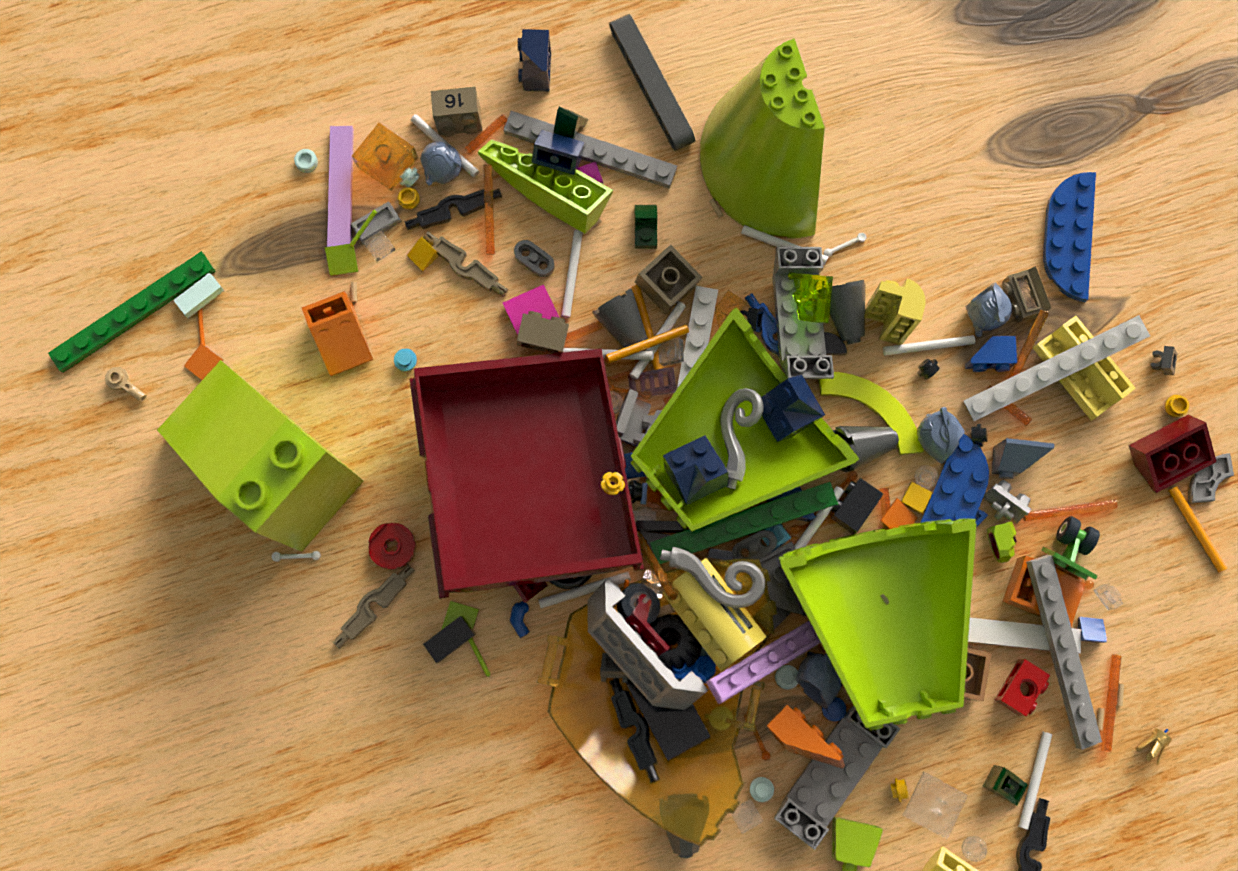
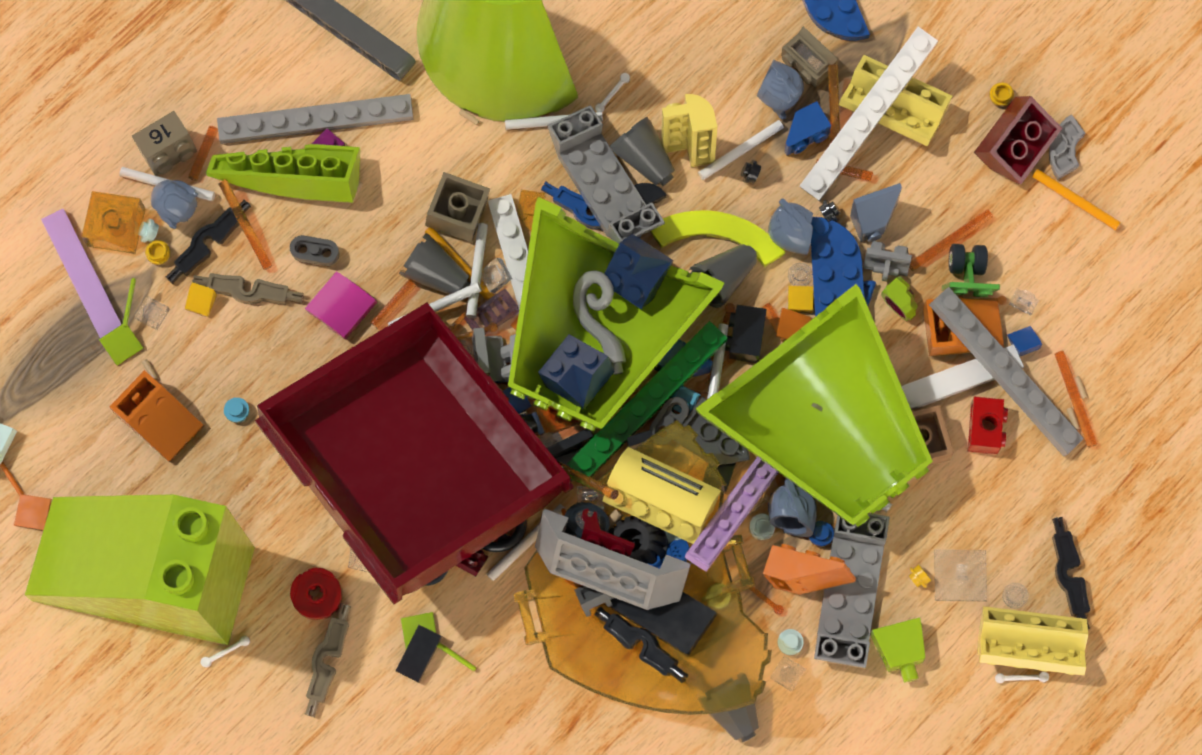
camera: 25 degrees left, 5 degrees down
light aqua tile [294,149,318,173] -> none
light grey tile [351,202,401,244] -> none
blue arm [510,601,530,638] -> none
dark tan brick [517,311,569,354] -> none
dark blue slope [518,29,552,92] -> none
dark blue brick [531,130,584,175] -> none
dark green slope [553,106,588,139] -> none
white bar [561,230,583,318] -> none
yellow plate [601,472,625,495] -> none
light orange bar [605,324,689,364] -> none
dark green slope [635,205,658,249] -> none
light grey plant [660,547,765,608] -> none
black tile [740,308,763,333] -> none
clear neon green slope [788,272,833,323] -> none
dark green slope [983,765,1028,806] -> none
white bar [1018,732,1052,830] -> none
pearl gold piece [1136,728,1172,765] -> none
dark grey tile [1151,346,1178,376] -> none

